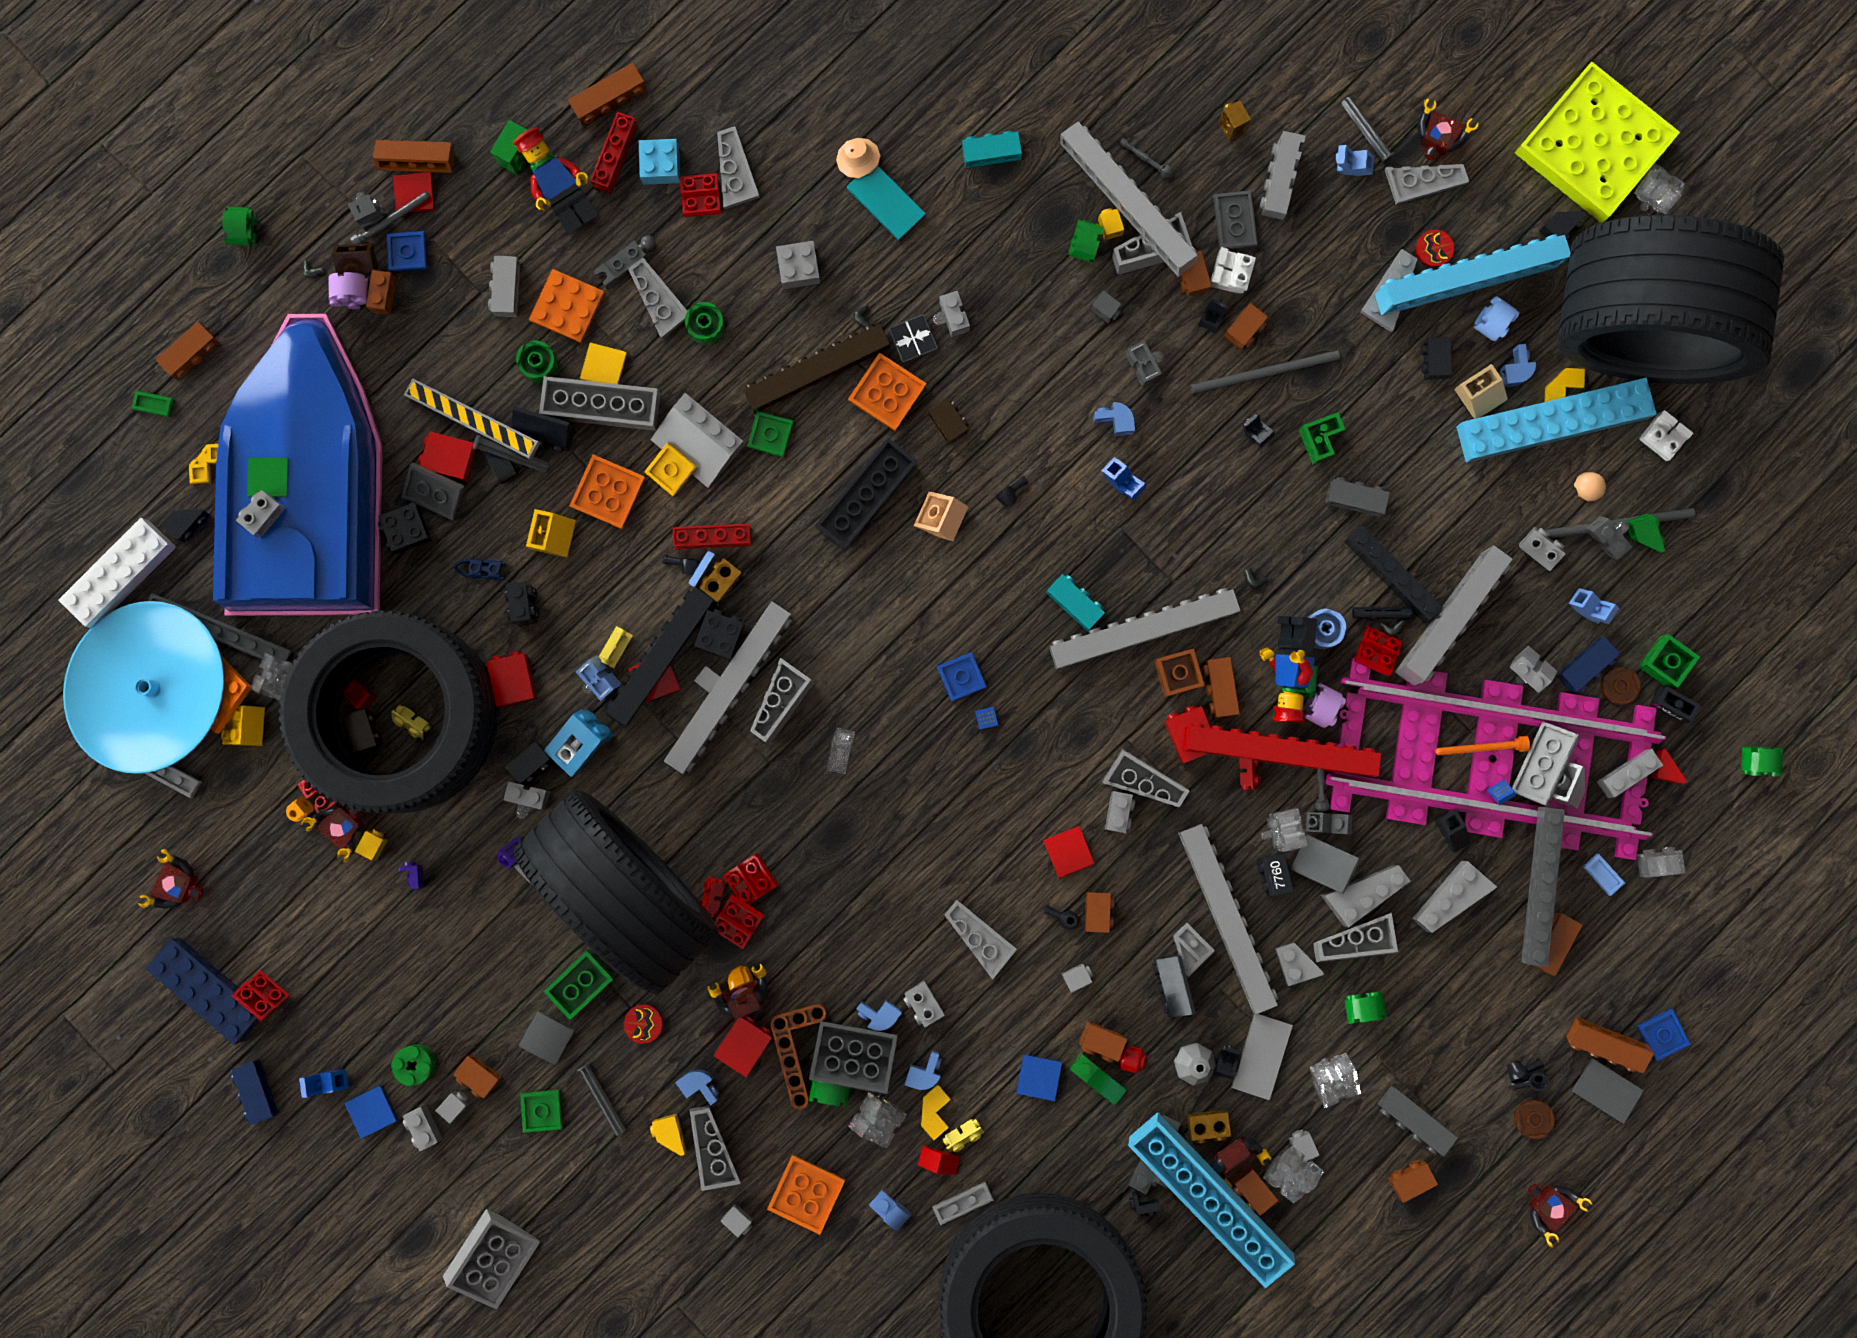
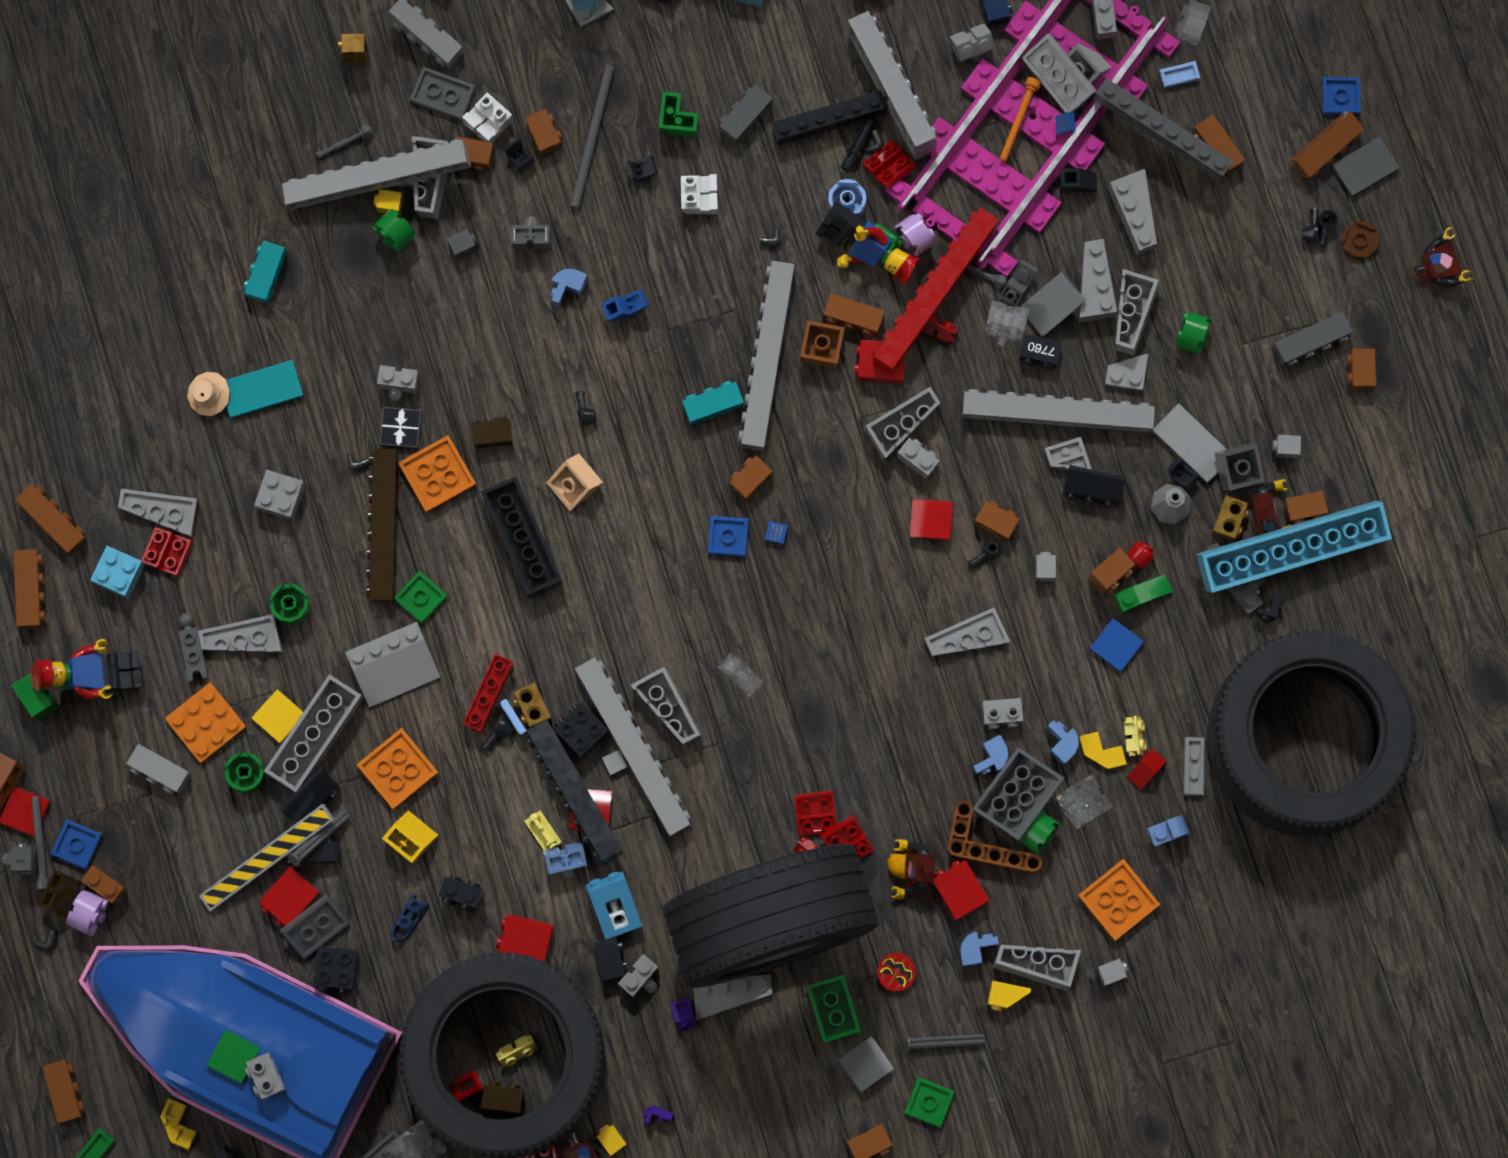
camera: 65 degrees left, 5 degrees down
red brick [590,112,638,194] -> none
yellow tile [644,443,697,496] -> none
clear brick [1263,1146,1323,1204] -> none
clear brick [1310,1053,1361,1108] -> none
none -> dark orange brick [15,484,87,556]
none -> white hips [681,174,718,214]
none -> dark orange brick [729,456,773,501]
none -> dark grey brick [1214,443,1265,491]

